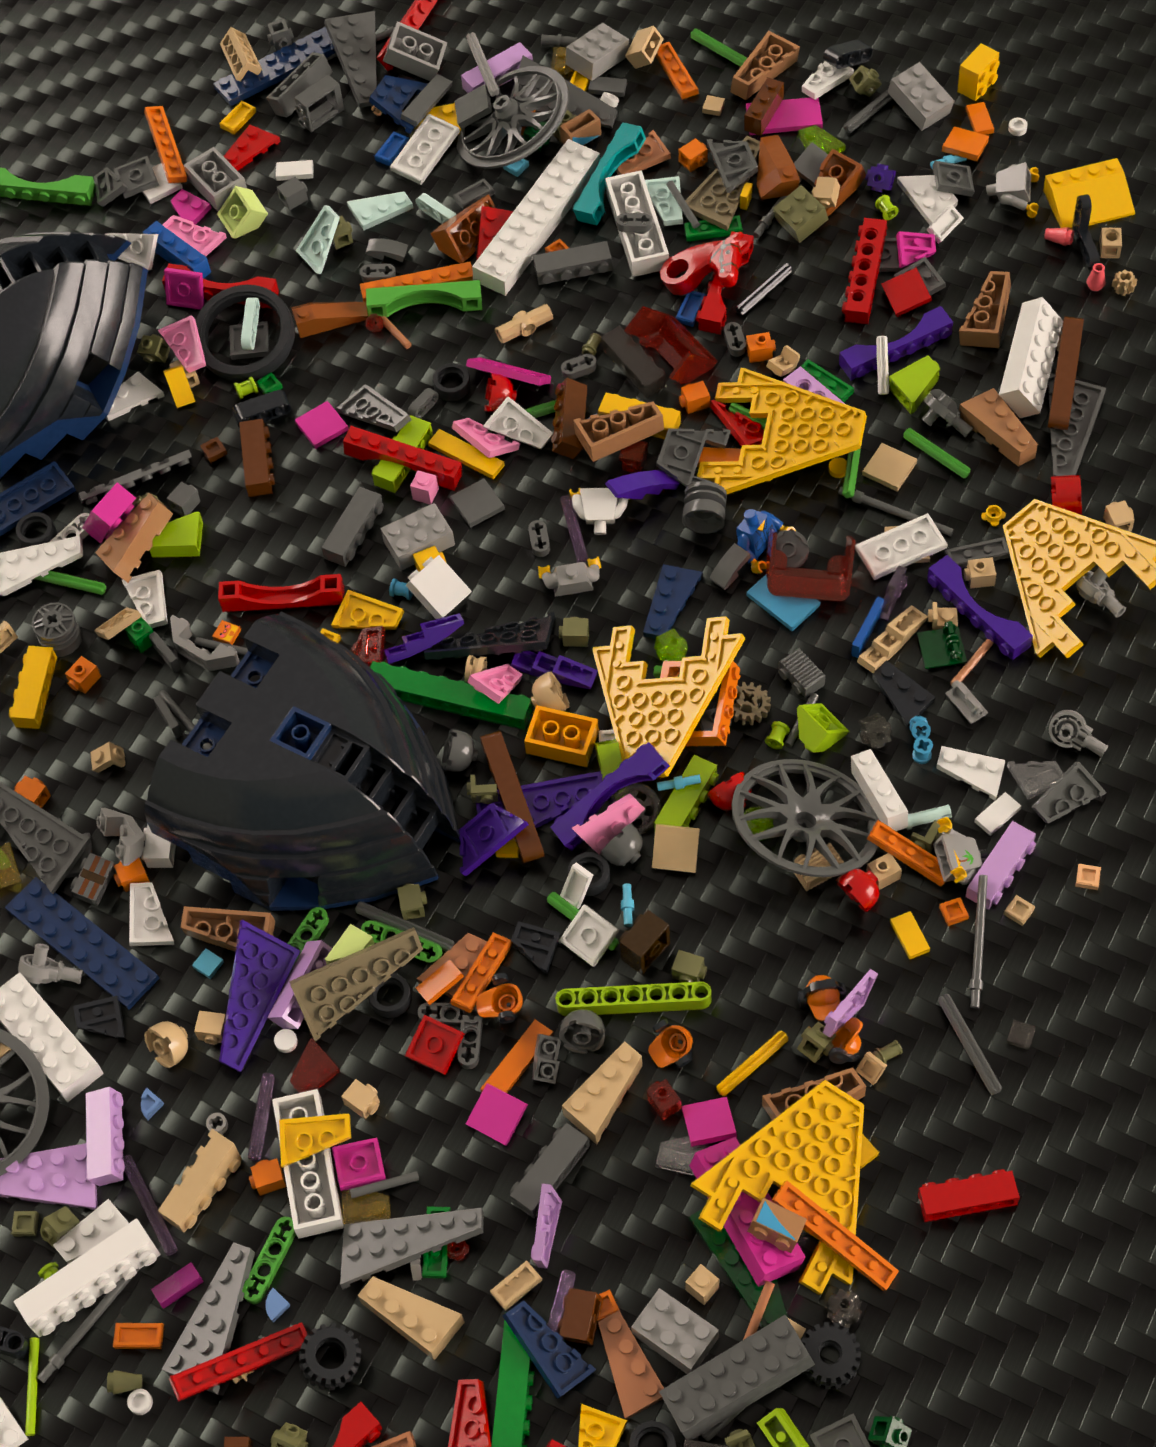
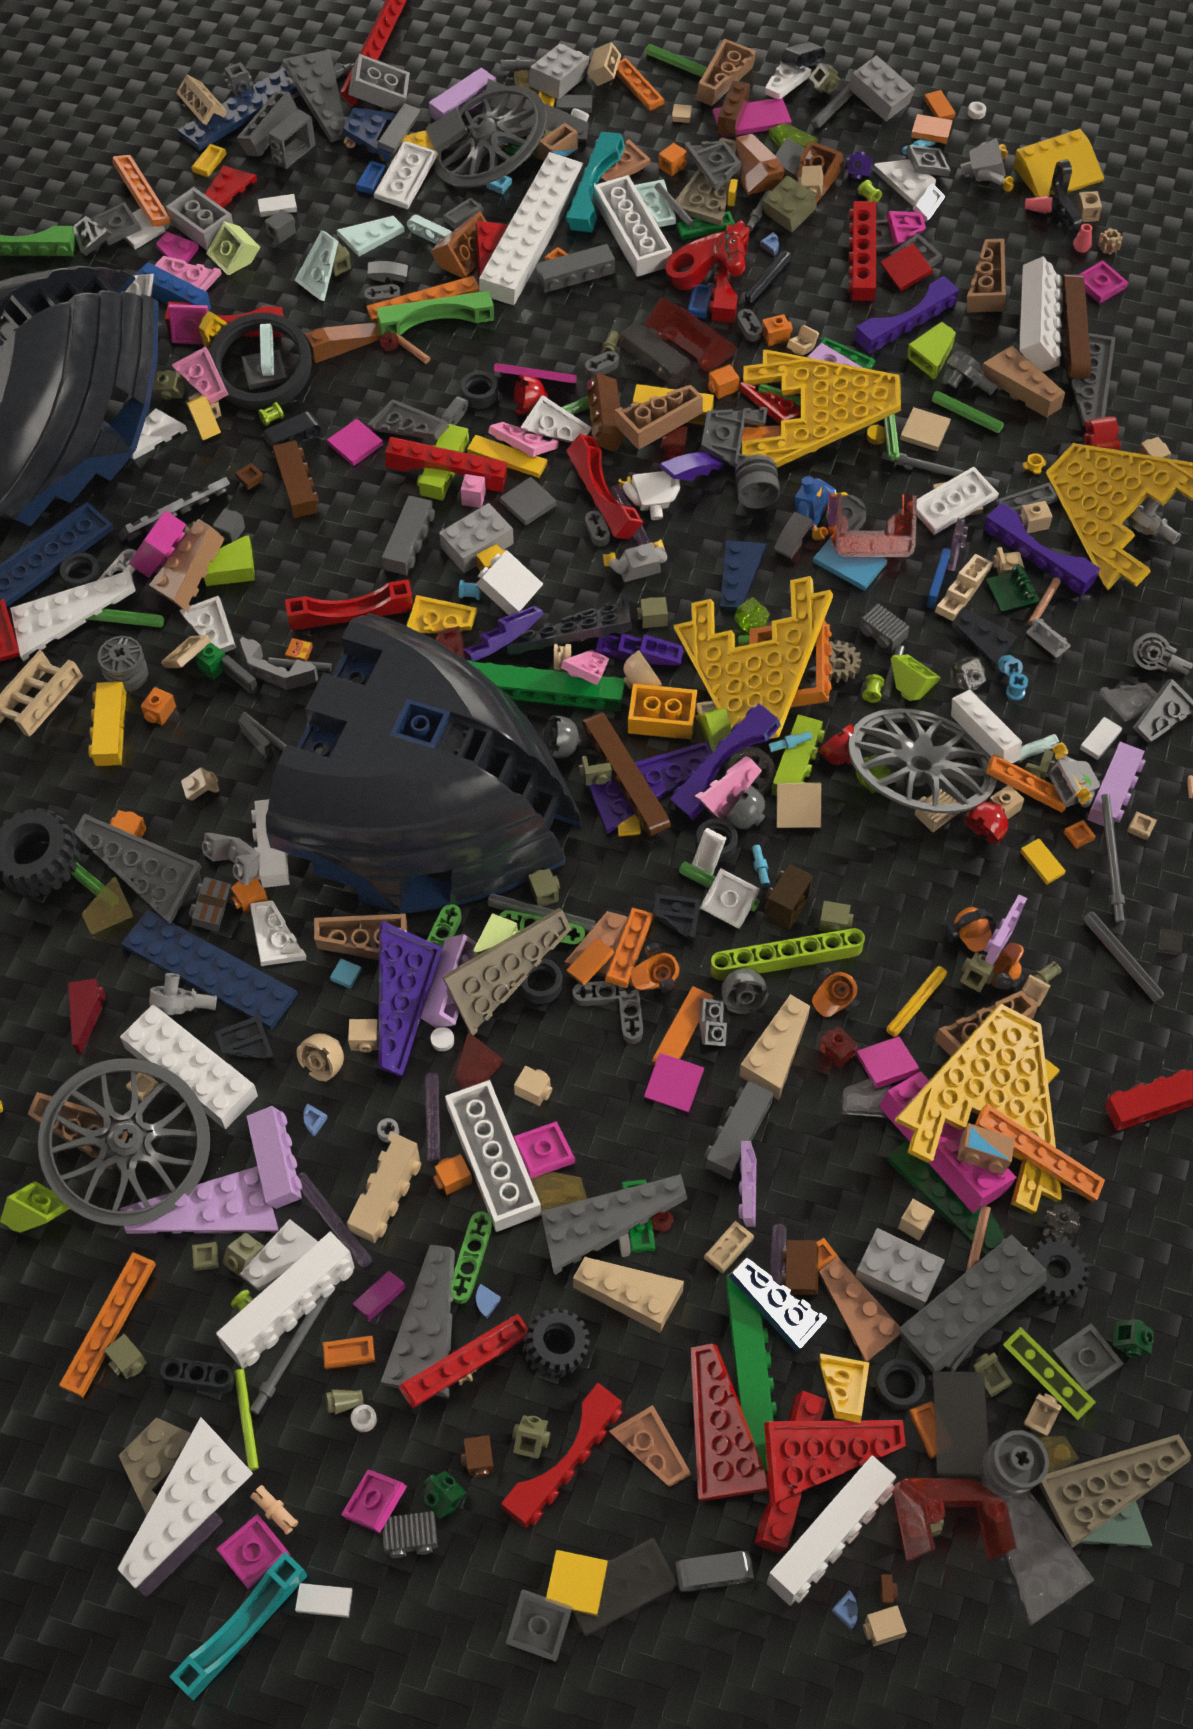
camera: 15 degrees left, 0 degrees up
green tile [255,372,283,394] -> none
yellow wing [279,1114,351,1168] -> none
dark grey bar [349,1171,419,1198] -> none
red tile [405,1015,465,1075] -> none
dark purple wing [459,803,529,876] -> none
light grey axle [466,32,499,97] -> none
tan piece [495,304,553,343] -> none
dark grey beam [616,213,653,233] -> none
white axle [876,336,889,395] -> none
white wing [937,746,1005,800] -> none
yellow brick [957,43,1000,101] -> none
none -> yellow wing [199,310,228,351]
none -> red arch [566,434,643,540]
none -> medium blue tile [760,232,779,256]
none -> dark pink tile [1079,260,1128,304]

